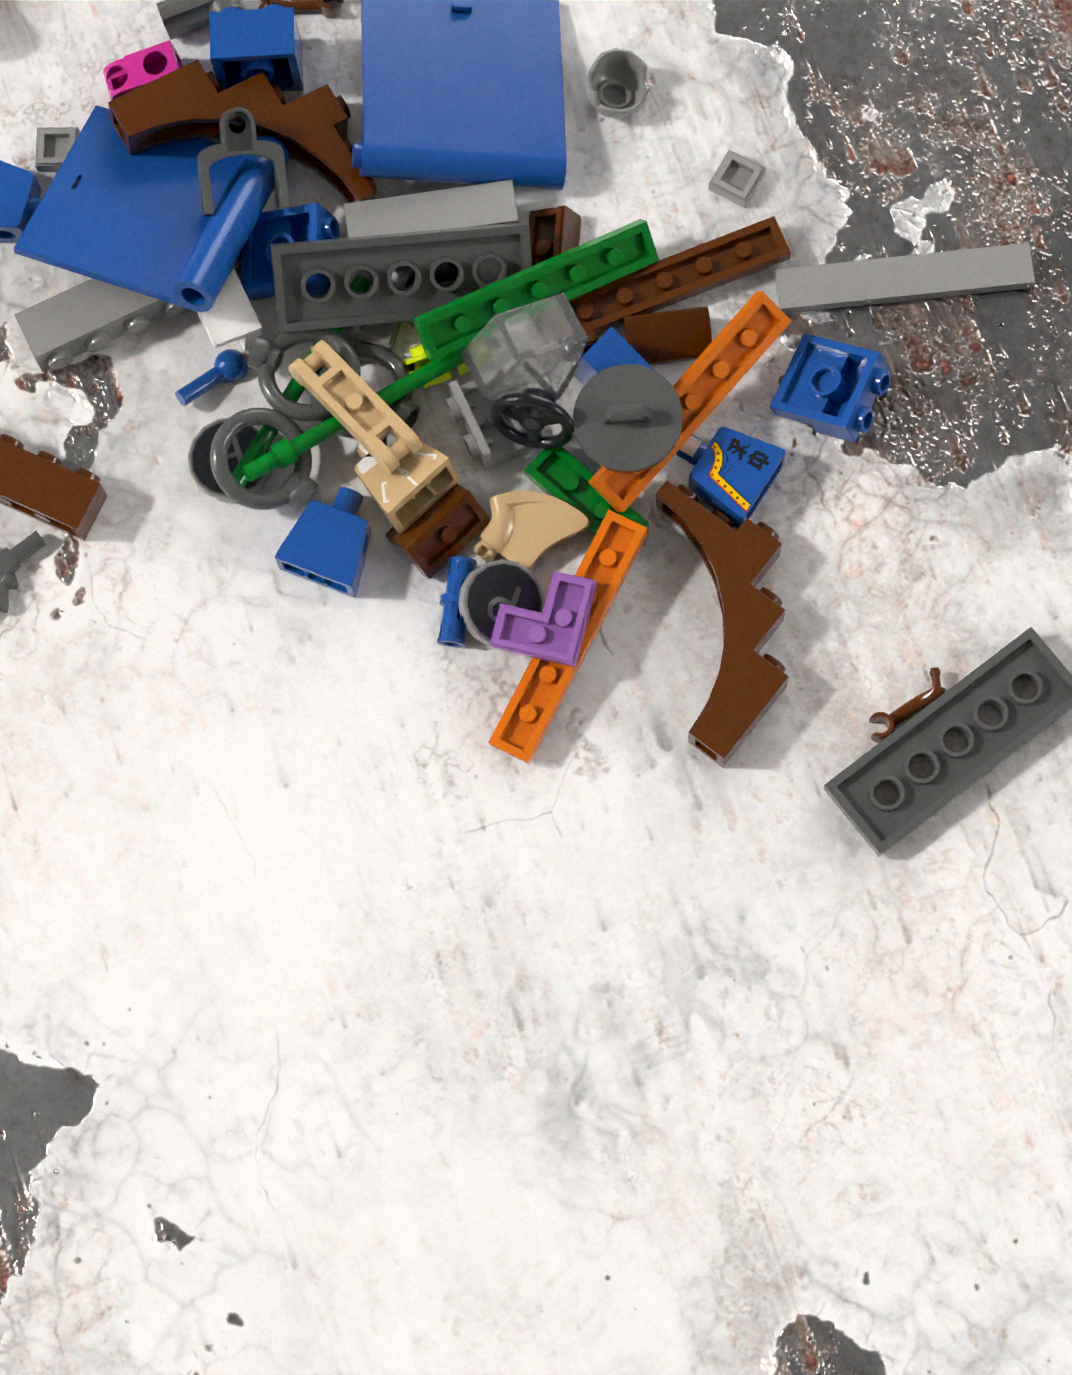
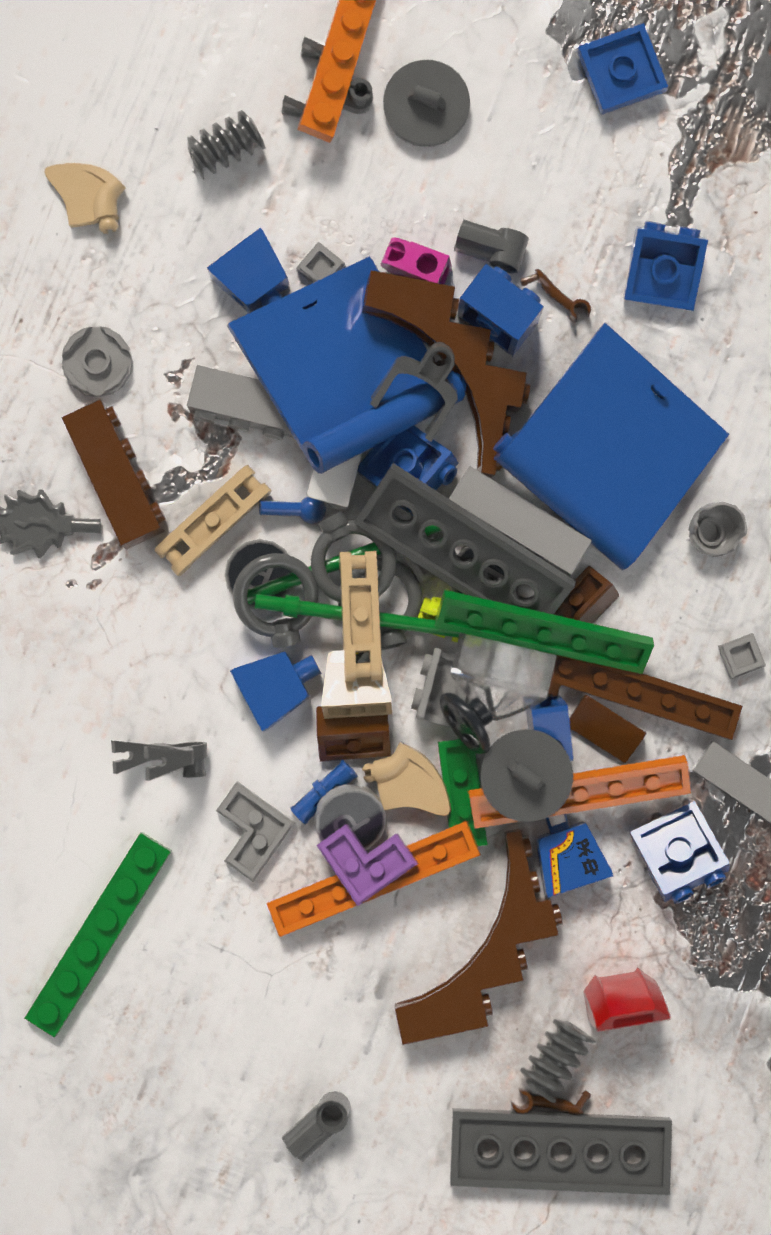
camera: 35 degrees right, 10 degrees up
none -> green plate [24,832,172,1038]
none -> dark grey piece [111,740,208,781]
none -> tan plate [154,465,272,576]
none -> light grey tile [216,781,296,882]
none -> dark grey piece [282,1091,351,1162]
none -> dark grey piece [520,1019,596,1103]
none -> red slope [583,967,671,1032]

